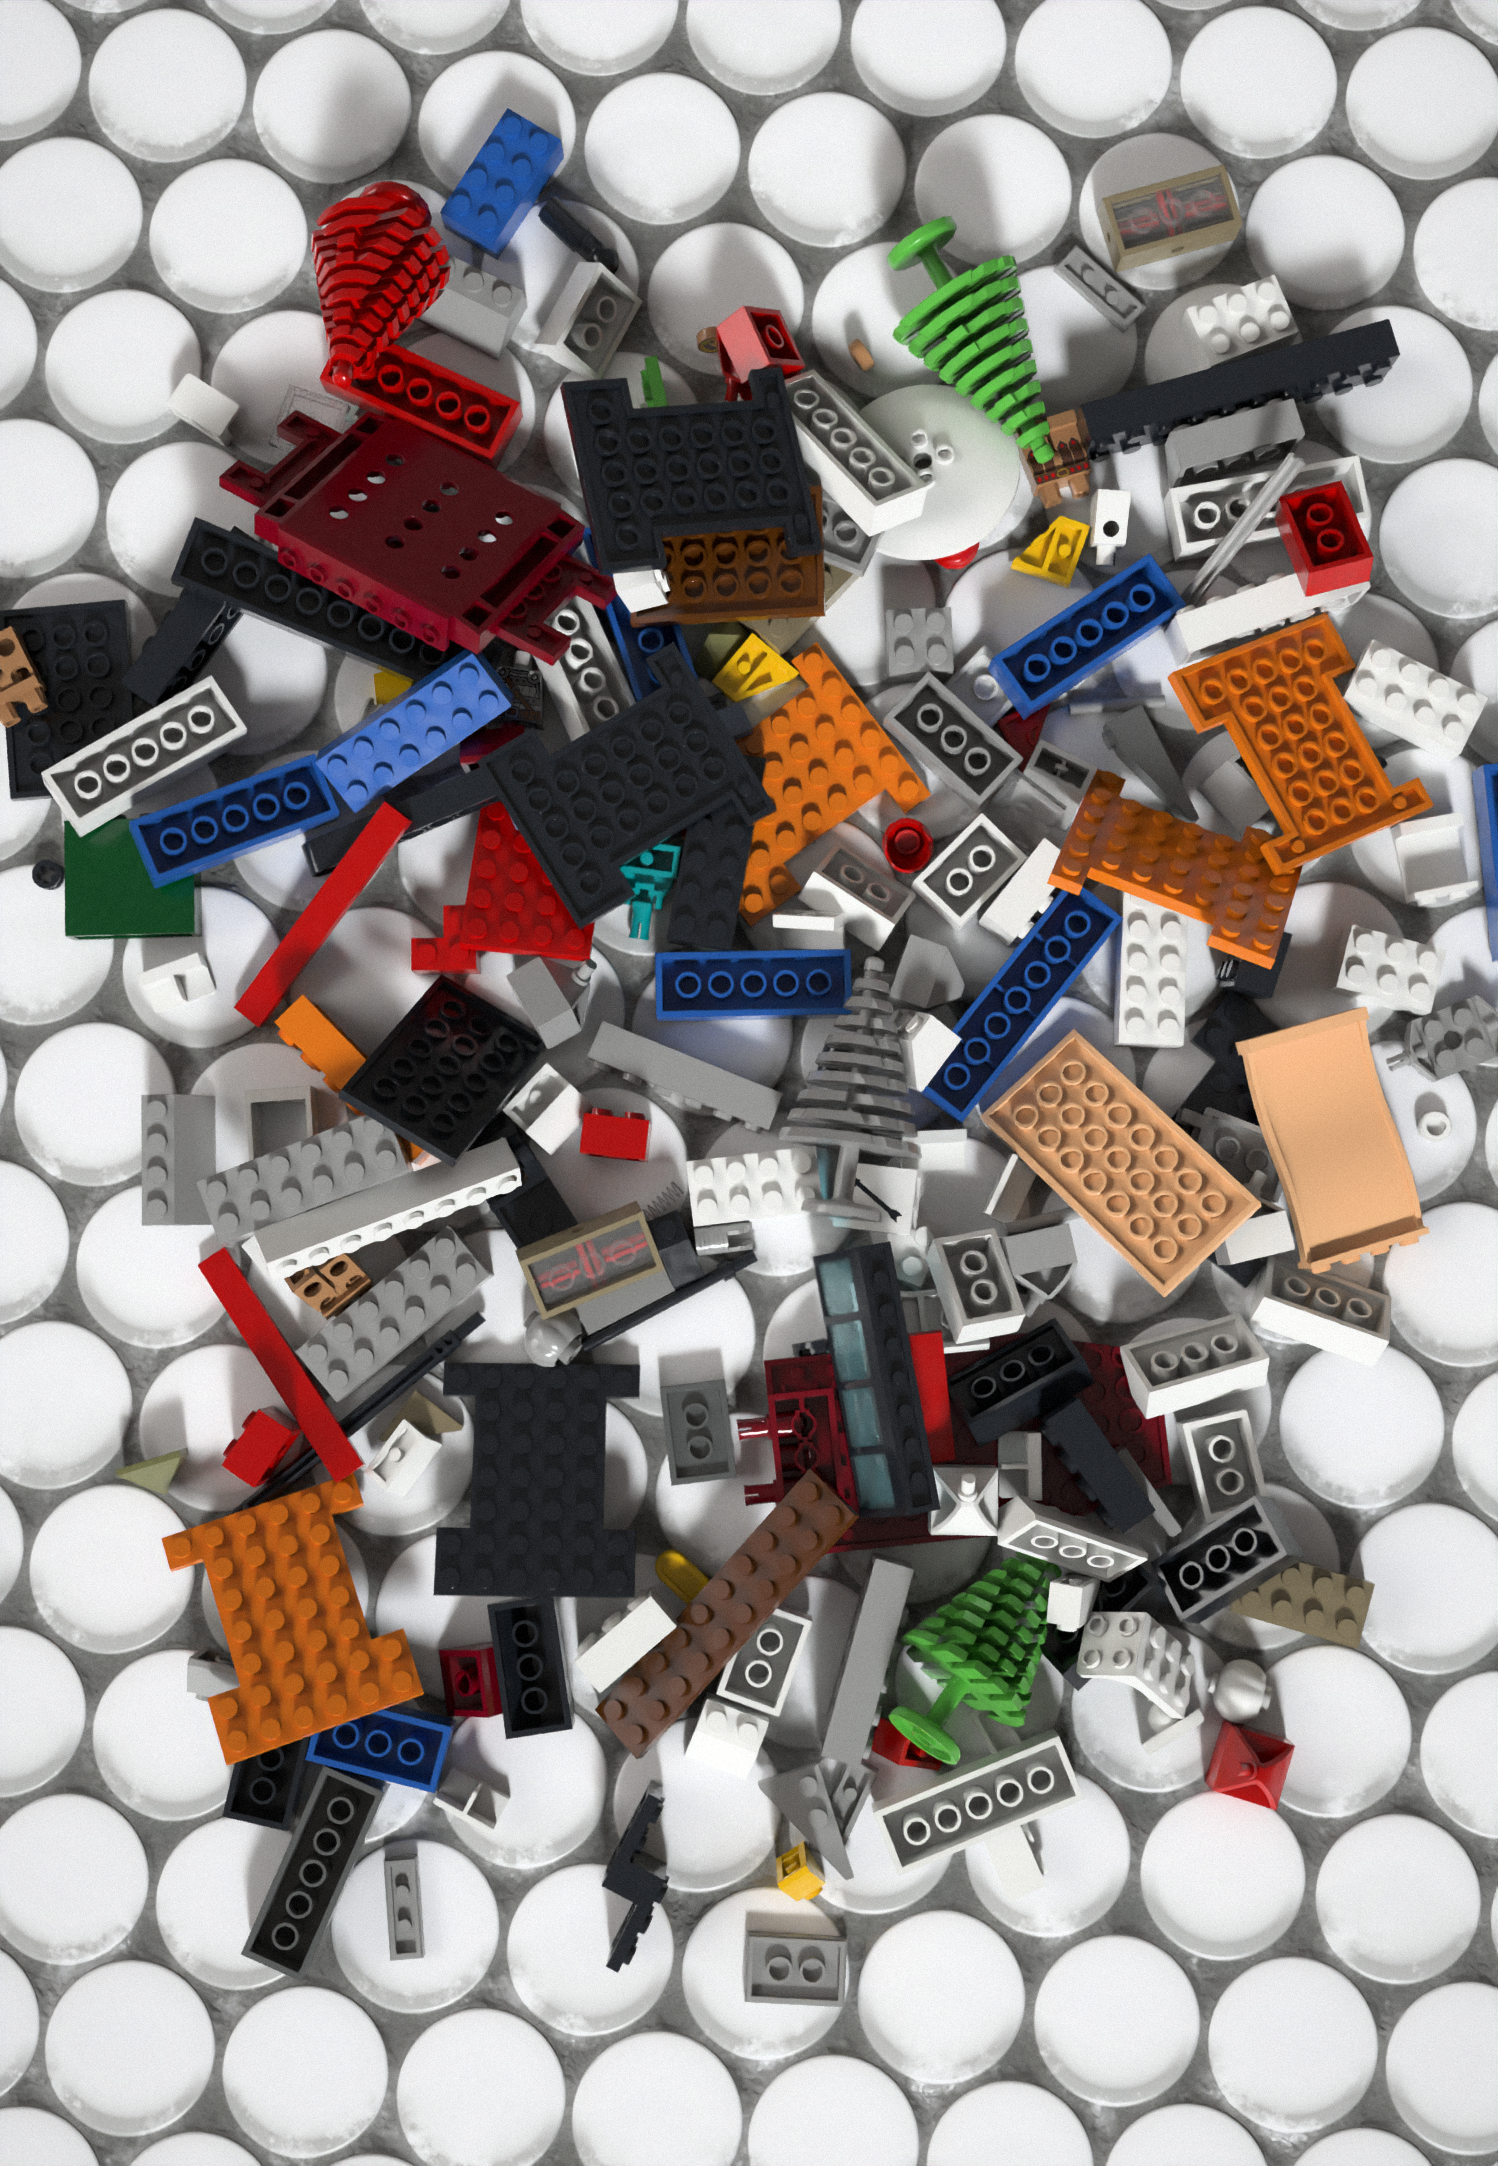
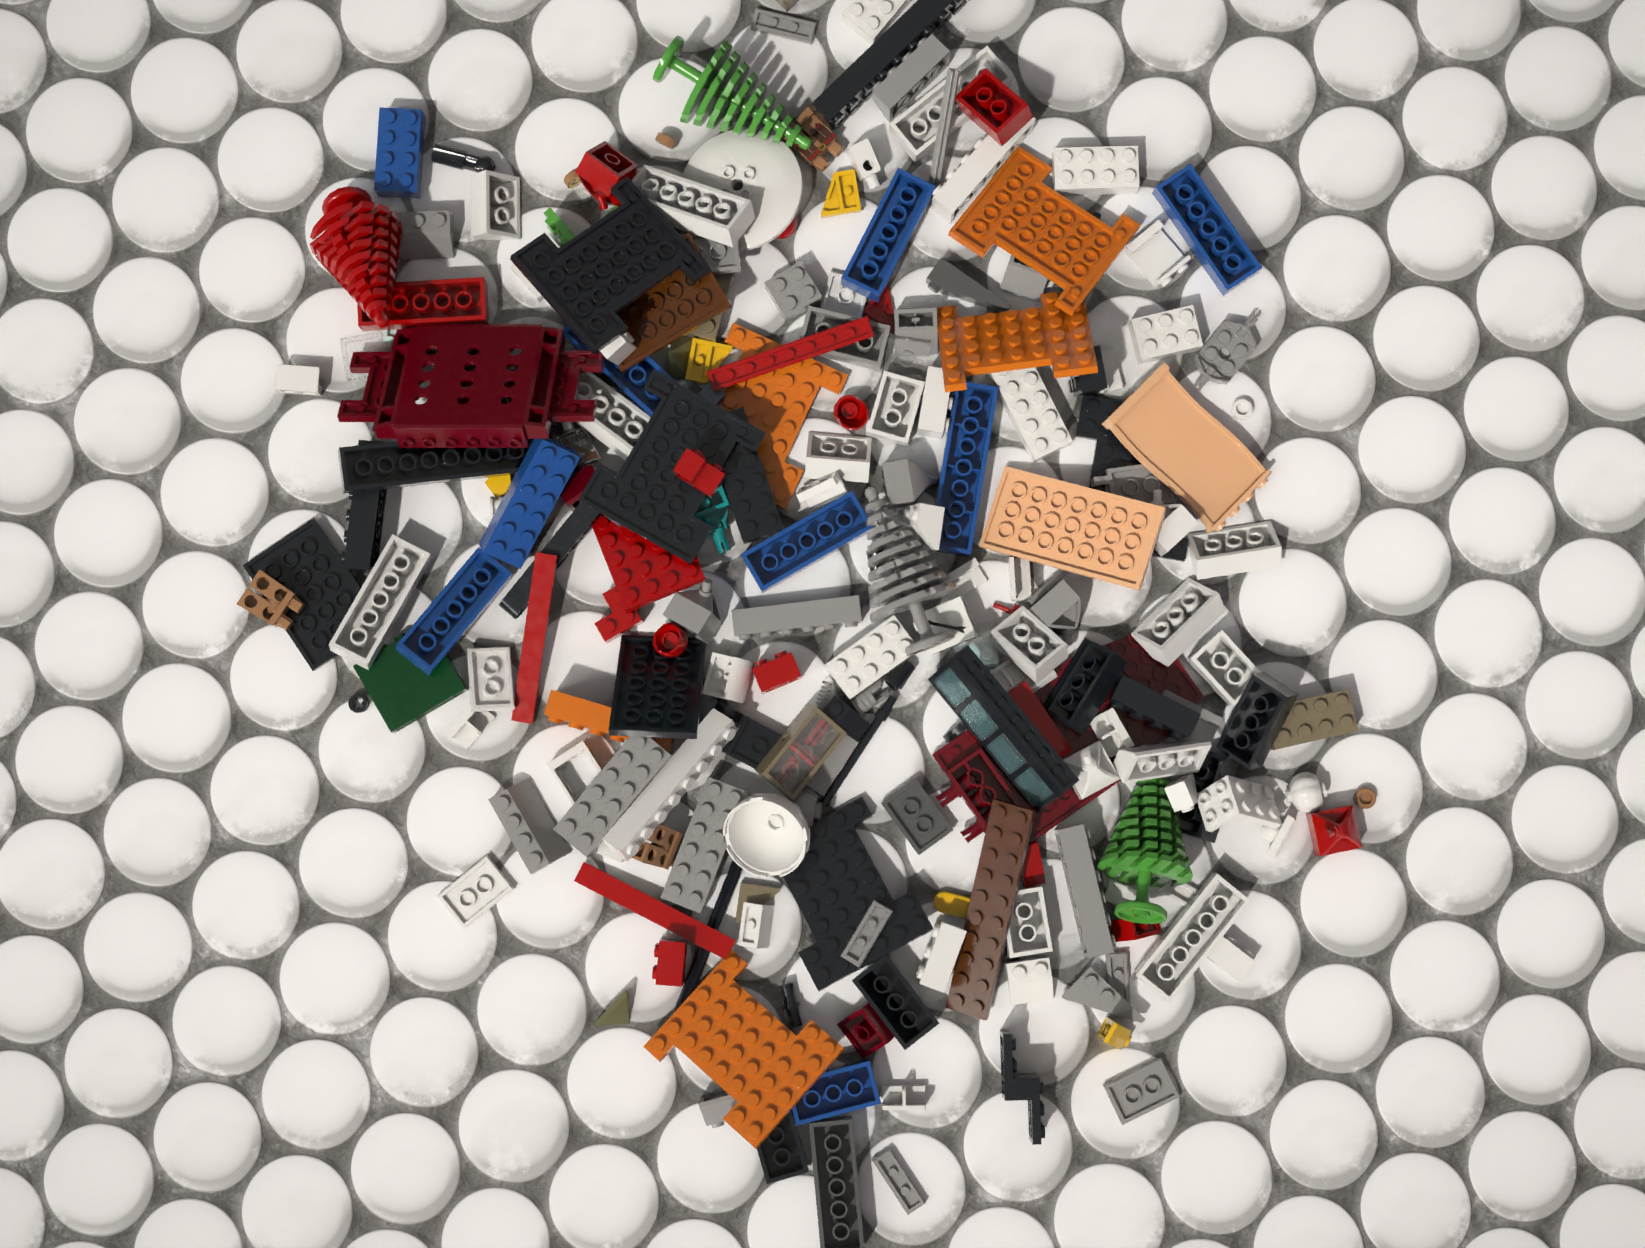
camera: 30 degrees left, 0 degrees up
light grey bar [1068,695,1166,715] -> none
none -> white tile [437,855,515,930]
none -> white tile [467,647,515,712]
none -> red hair [653,623,688,657]
none -> red brick [673,448,726,498]
none -> red tile [706,316,875,392]
none -> white rock [723,793,810,878]
none -> black pin [780,983,803,1028]
none -> light grey tile [841,900,893,968]
none -> black cone [884,660,915,692]
none -> red hand [993,602,1020,615]
none -> red tile [1021,841,1046,888]
none -> white panel [1101,347,1124,394]
none -> white tile [1104,880,1150,905]
none -> medium nougat tile [1353,787,1376,809]

